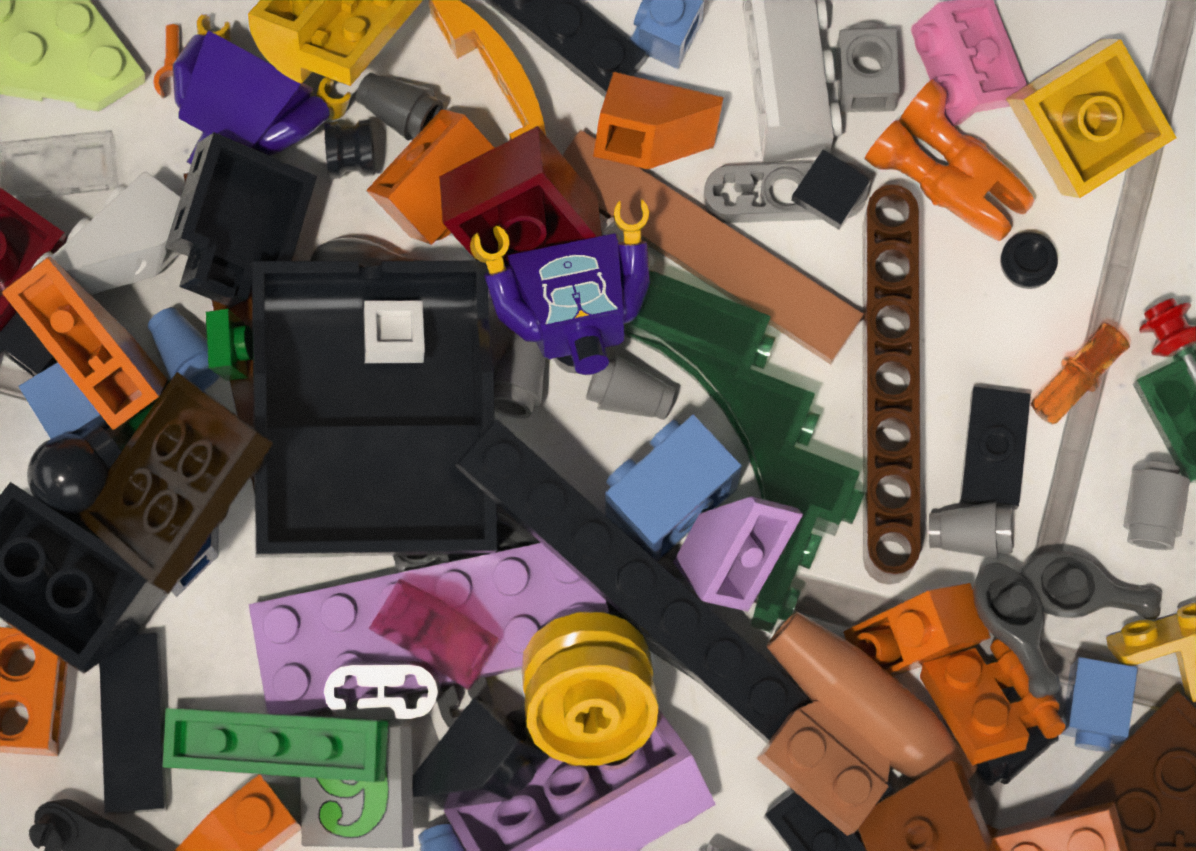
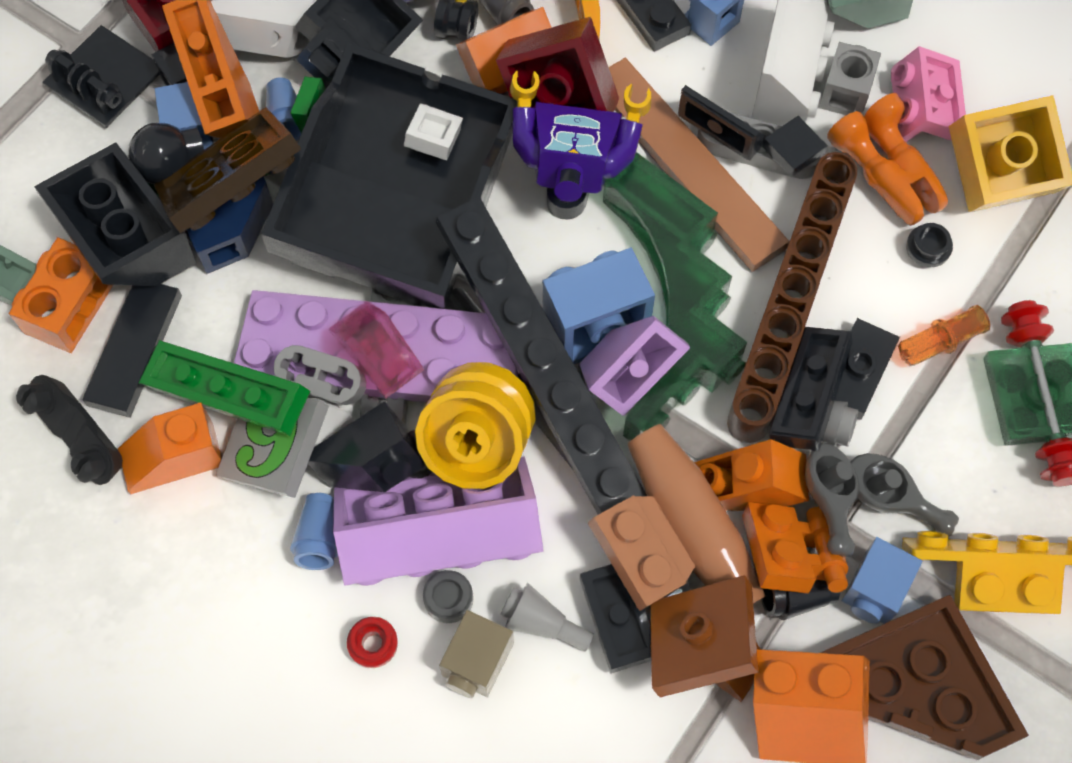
camera: 20 degrees right, 10 degrees down
light grey cone [494,333,545,418] -> none
light grey cone [586,355,675,420] -> none
orange slope [593,72,724,169] -> none
light grey brick [1123,461,1190,550] -> none
none -> black slope [678,85,766,161]
none -> black tile [769,327,853,451]

